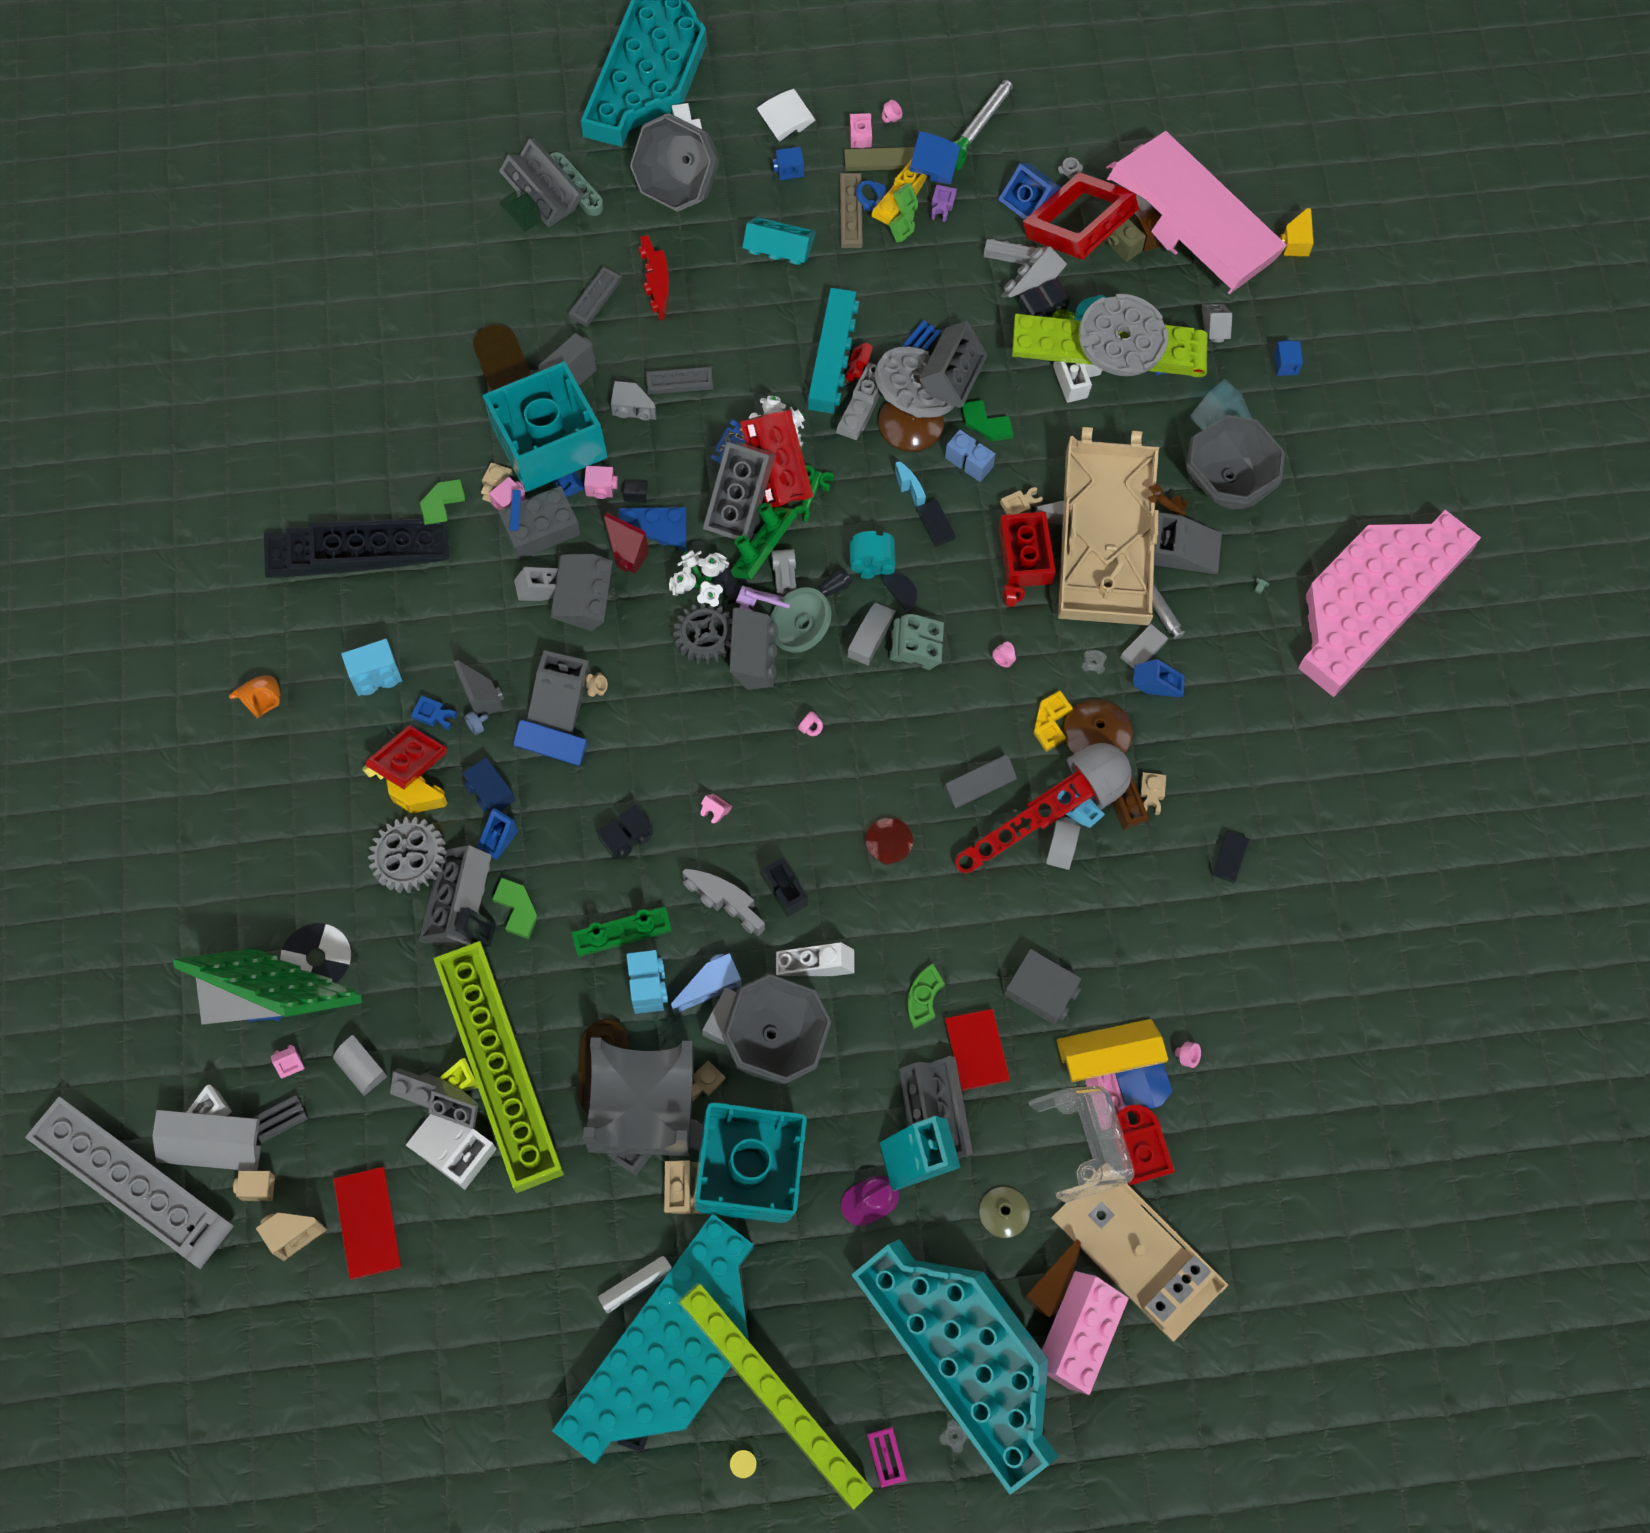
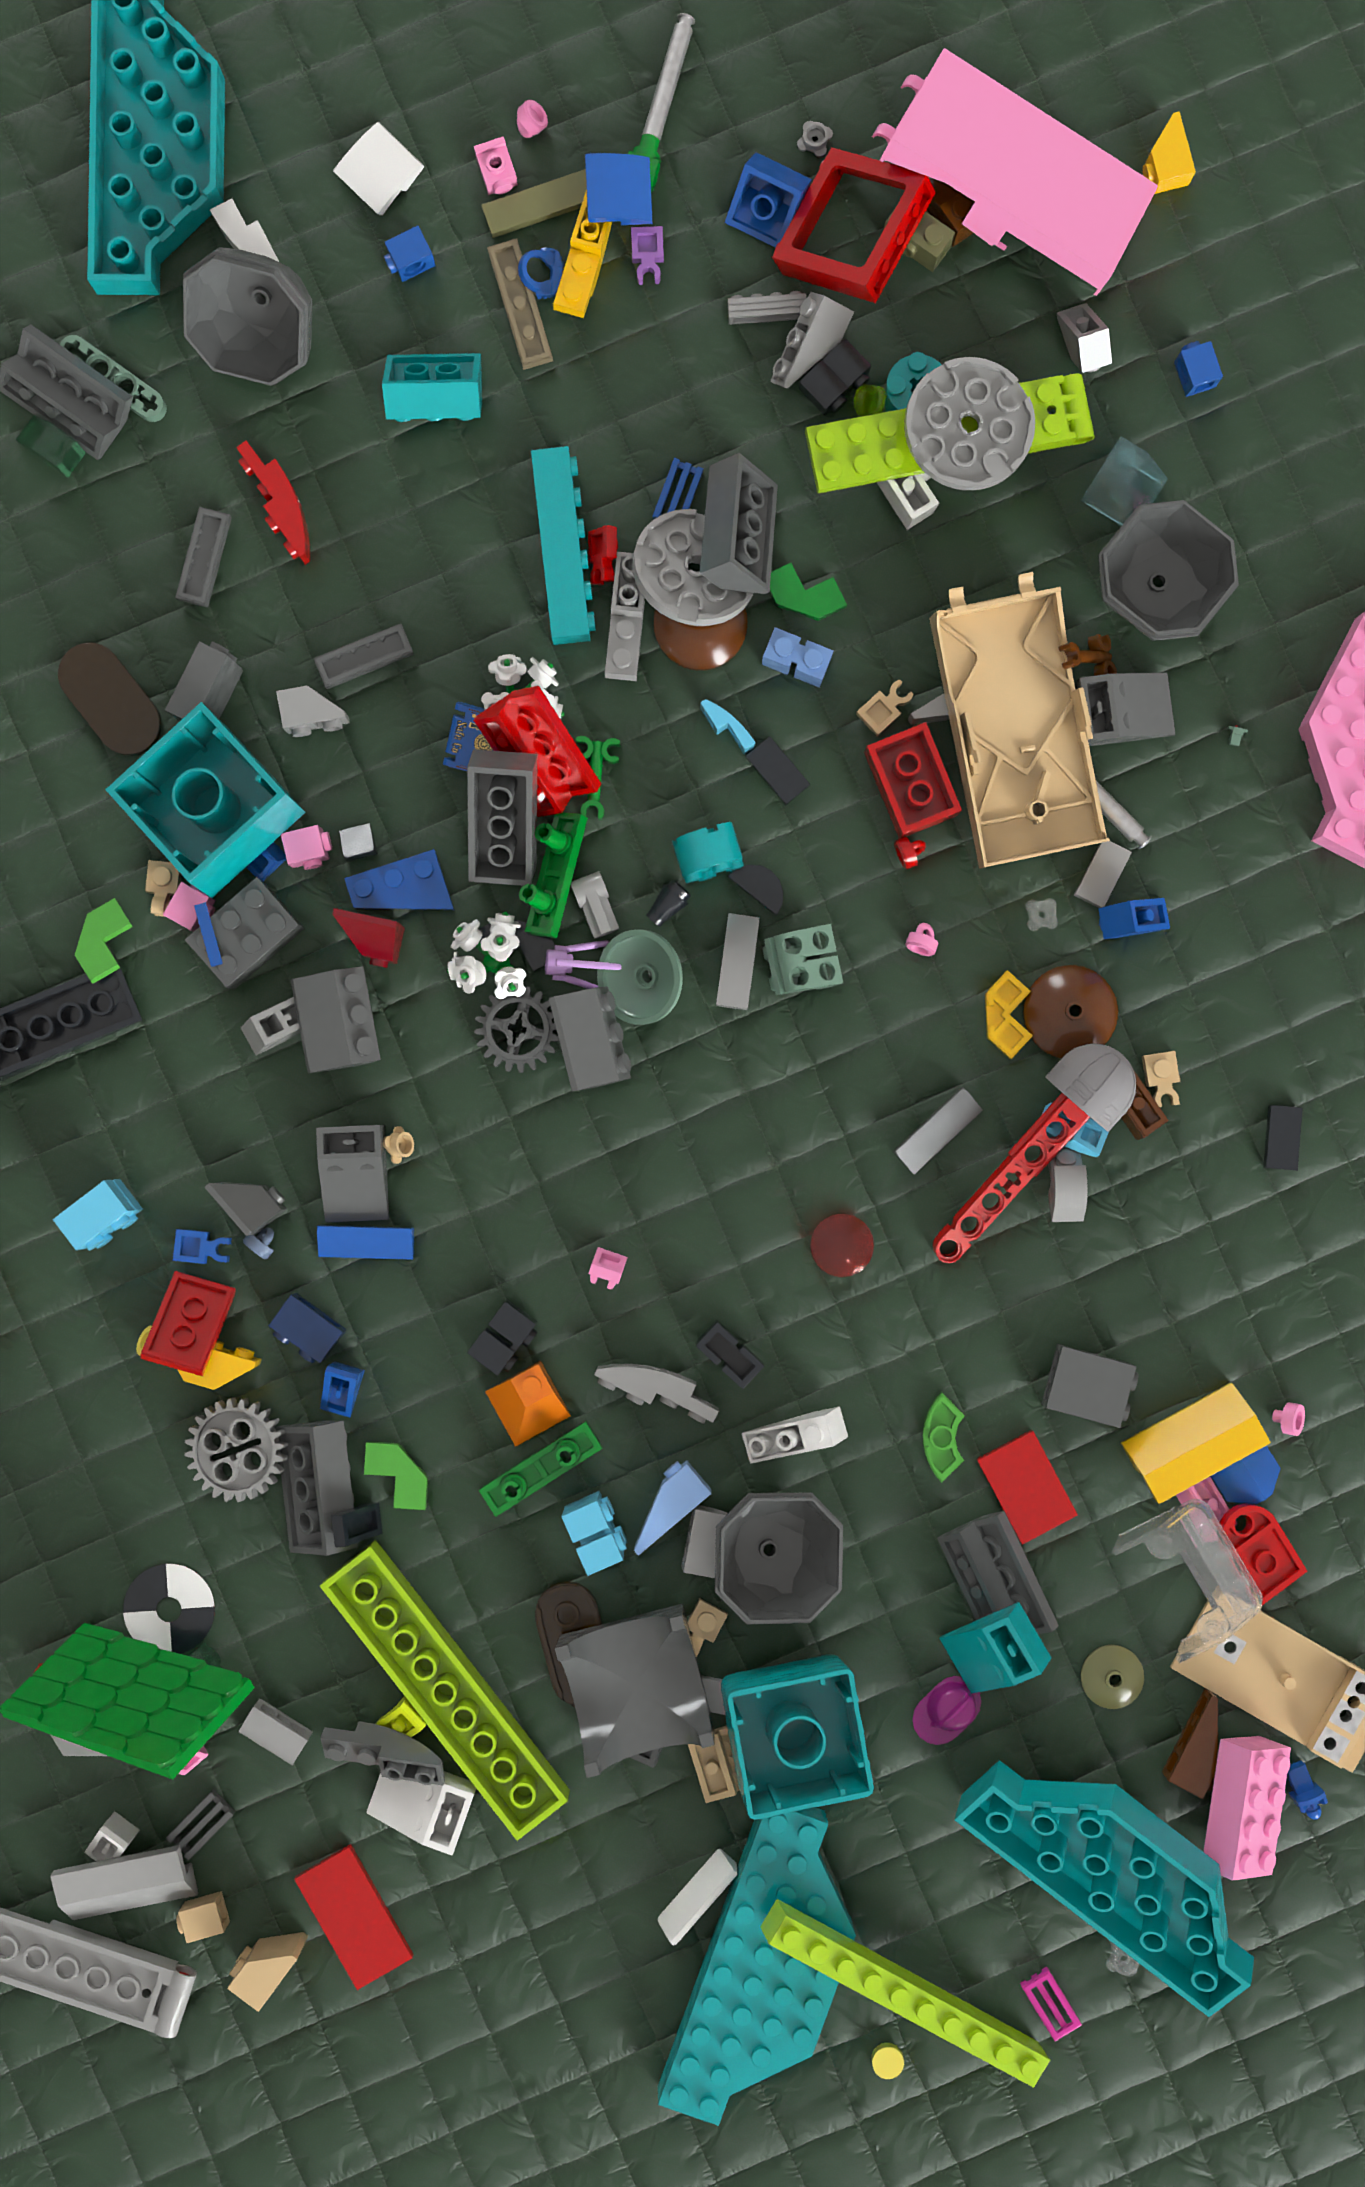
camera: 15 degrees left, 20 degrees up
bright pink tile [798,711,823,737] -> none
bright green tile [889,183,918,242] -> none
none -> orange slope [485,1360,571,1447]
none -> blue piece [1287,1760,1328,1820]

